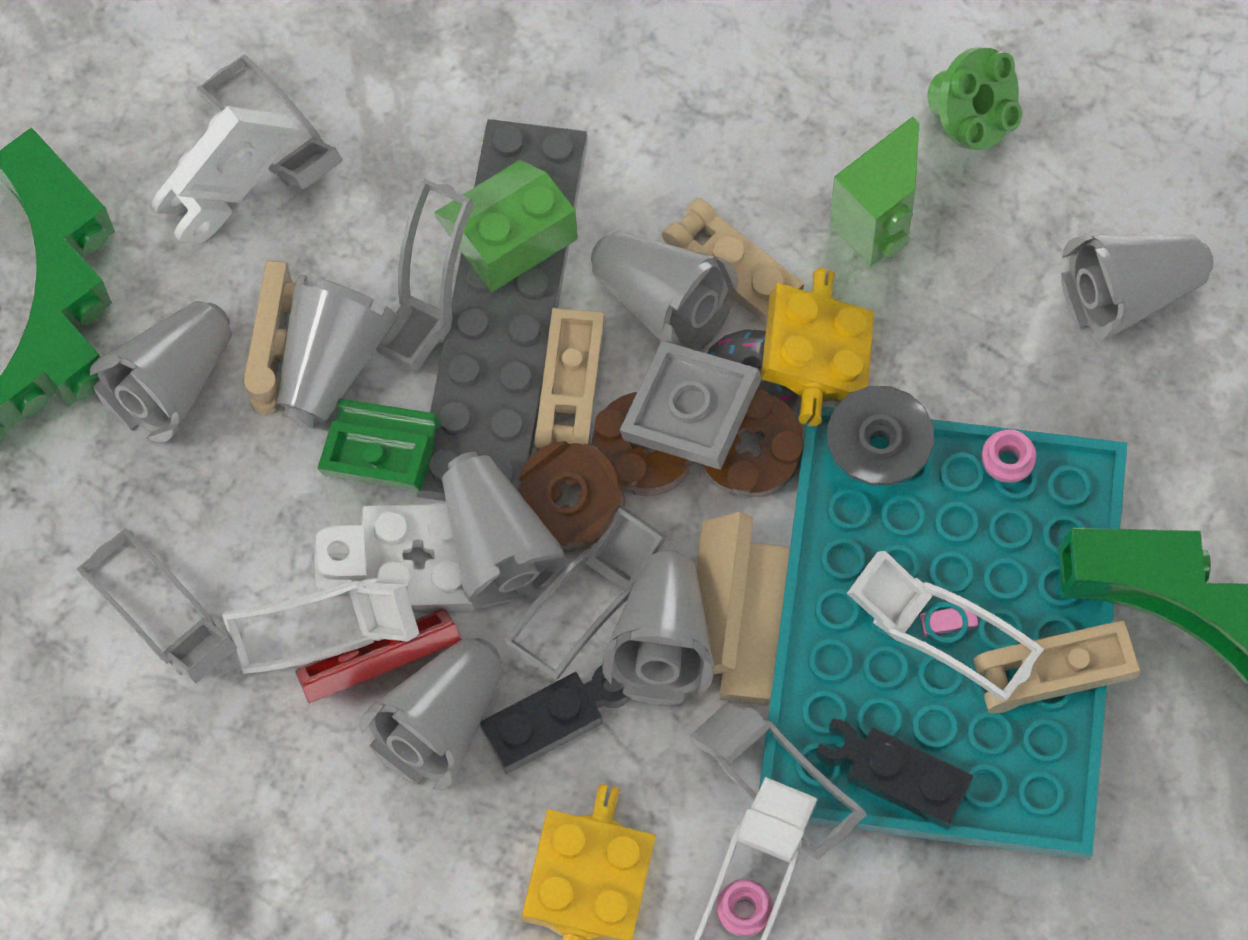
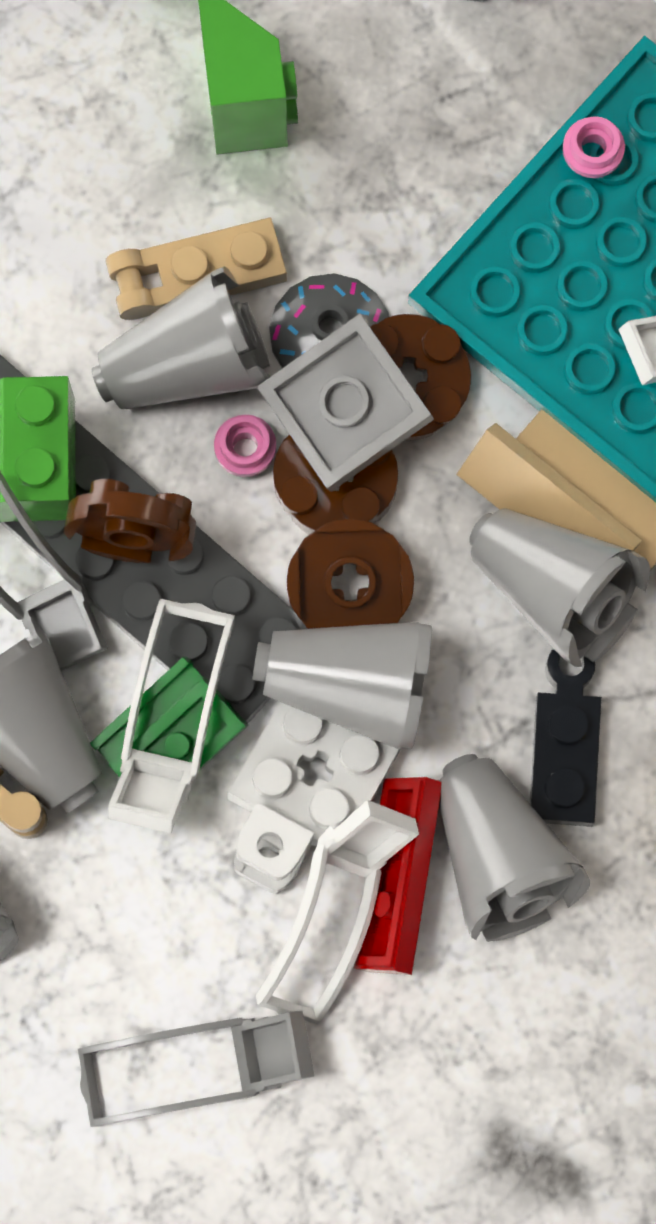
camera: 60 degrees left, 10 degrees up
light grey piece [504,507,667,679] -> none
tan plate [535,308,605,449] -> none
yellow plate [761,268,874,427] -> none
dark grey dish [827,386,934,486] -> none
none -> reddish brown plate [64,479,196,563]
none -> white piece [108,599,235,834]
none -> bright pink plate [214,415,276,477]

